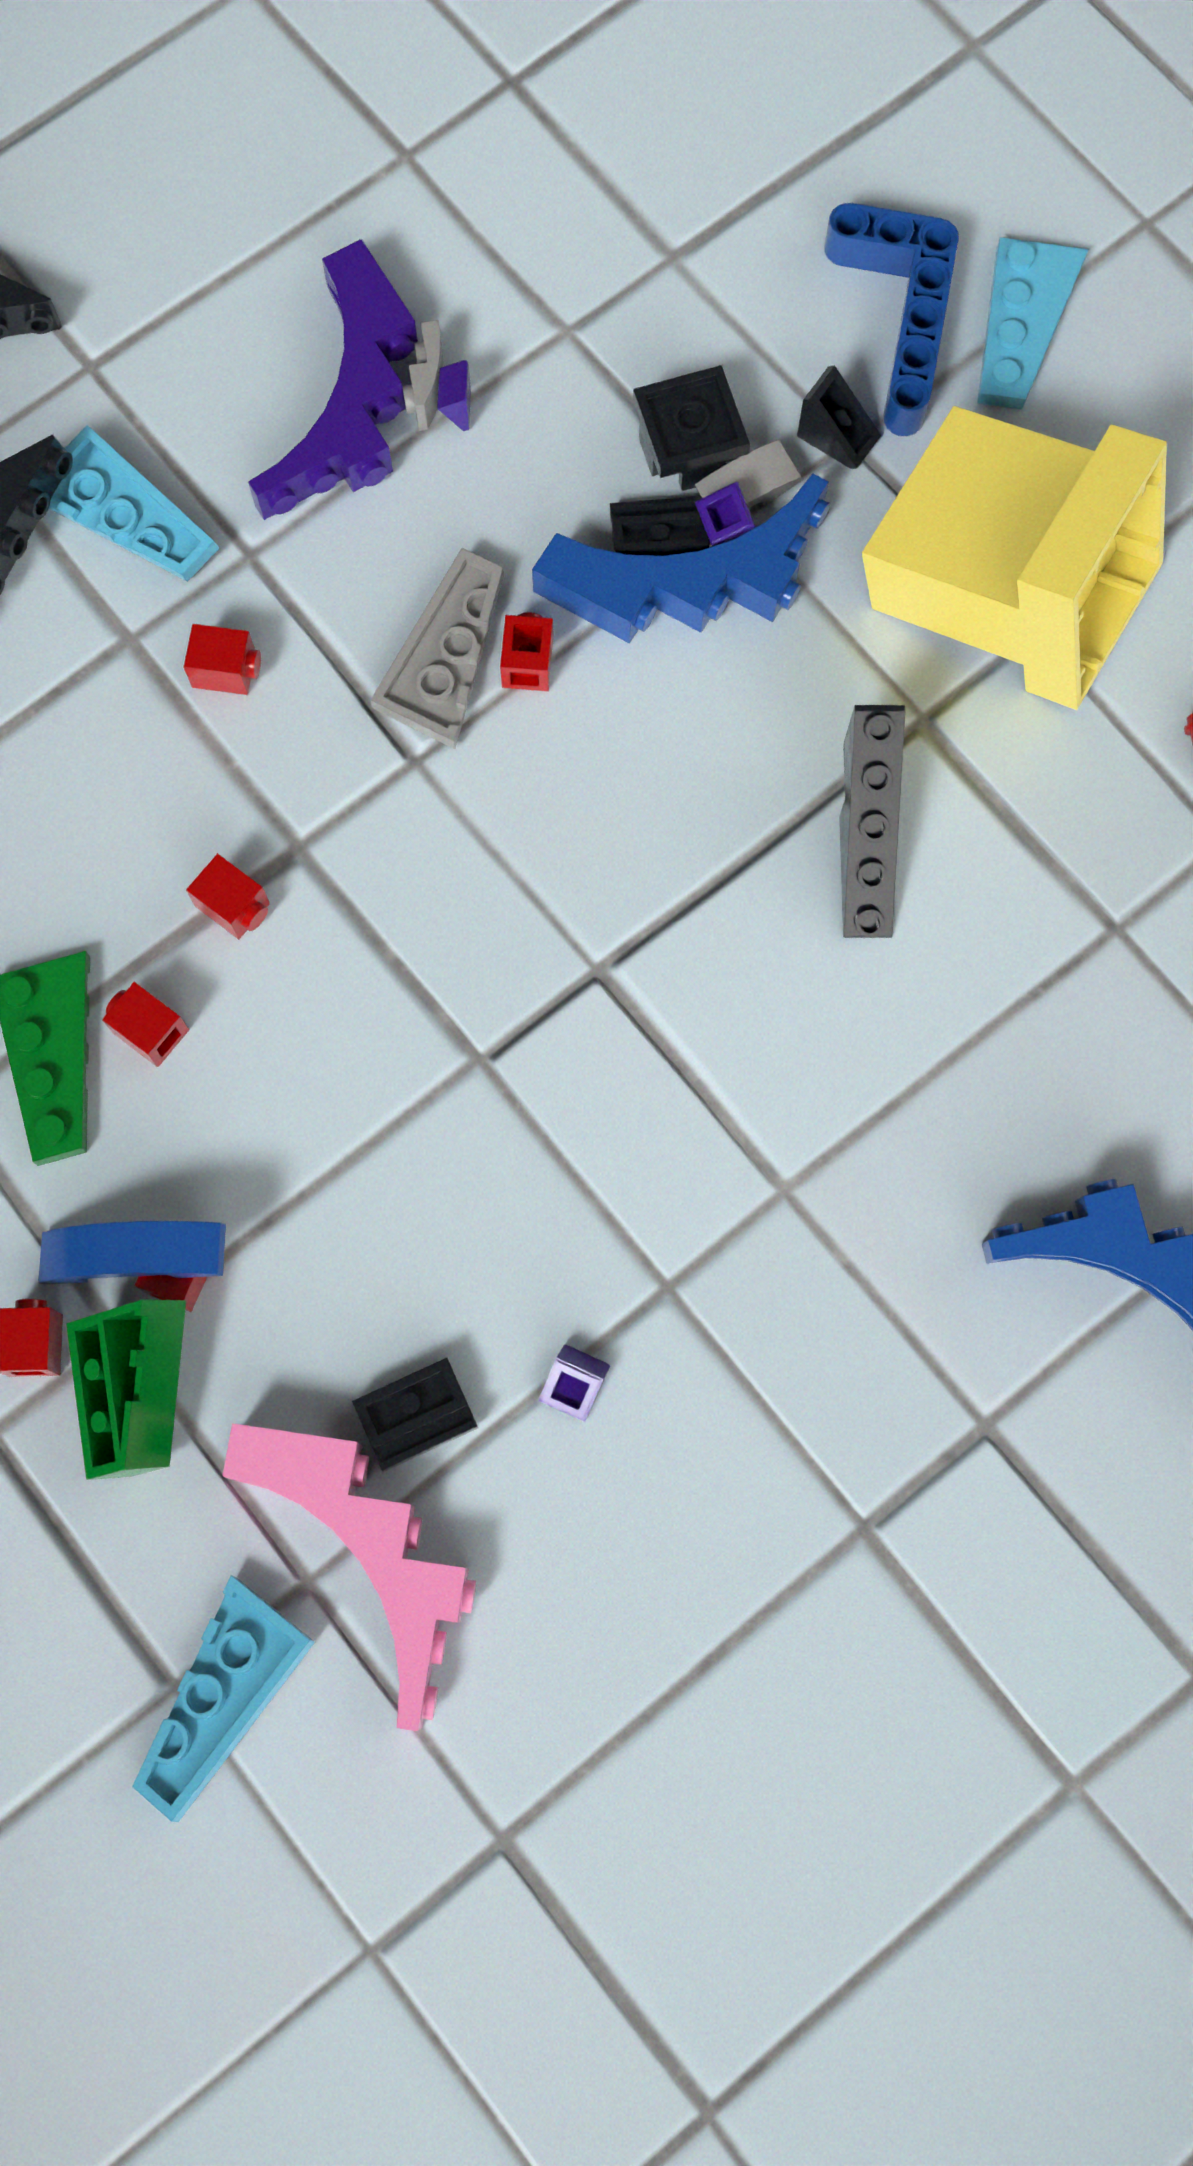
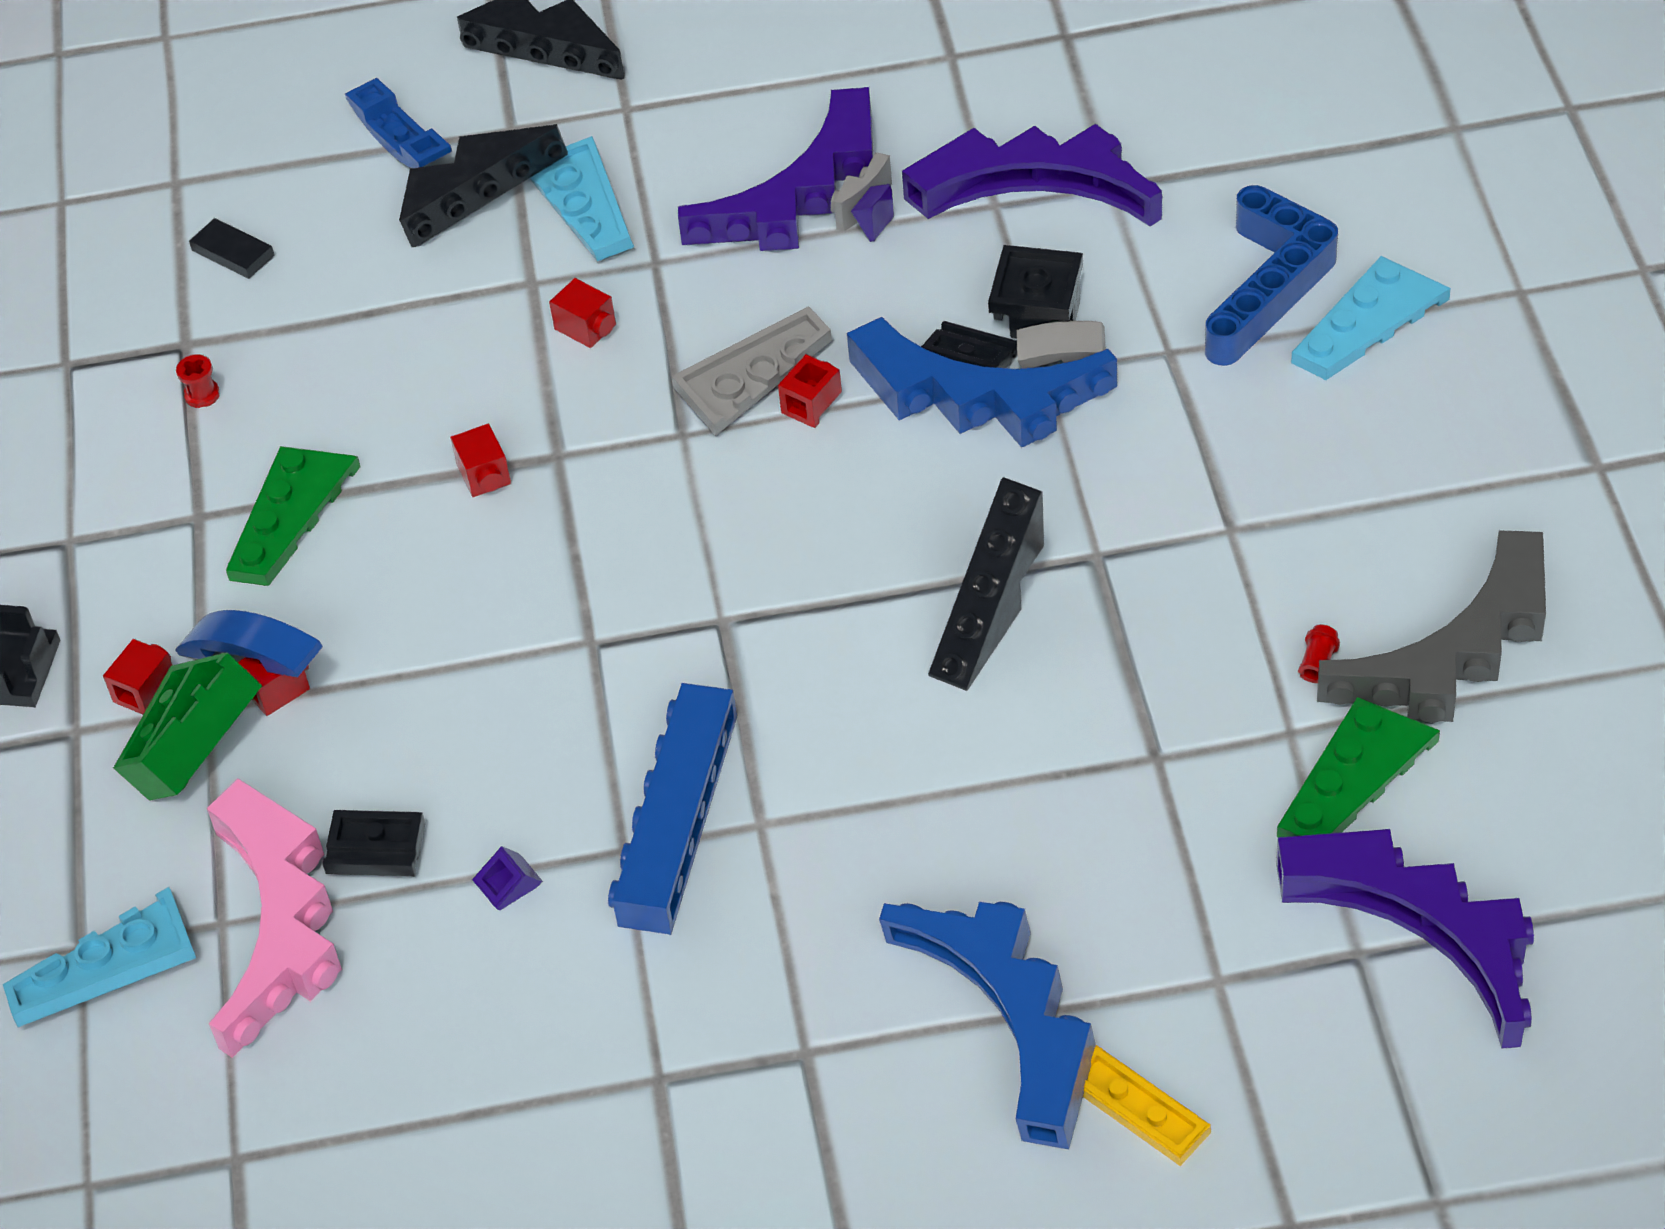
camera: 35 degrees right, 25 degrees down
red brick [102,982,189,1067] -> none
dark purple slope [695,481,755,546] -> none
black slope [797,365,881,469] -> none
light yellow piece [862,406,1167,710] -> none
none -> blue brick [608,683,737,935]
none -> dark purple arch [902,124,1163,226]

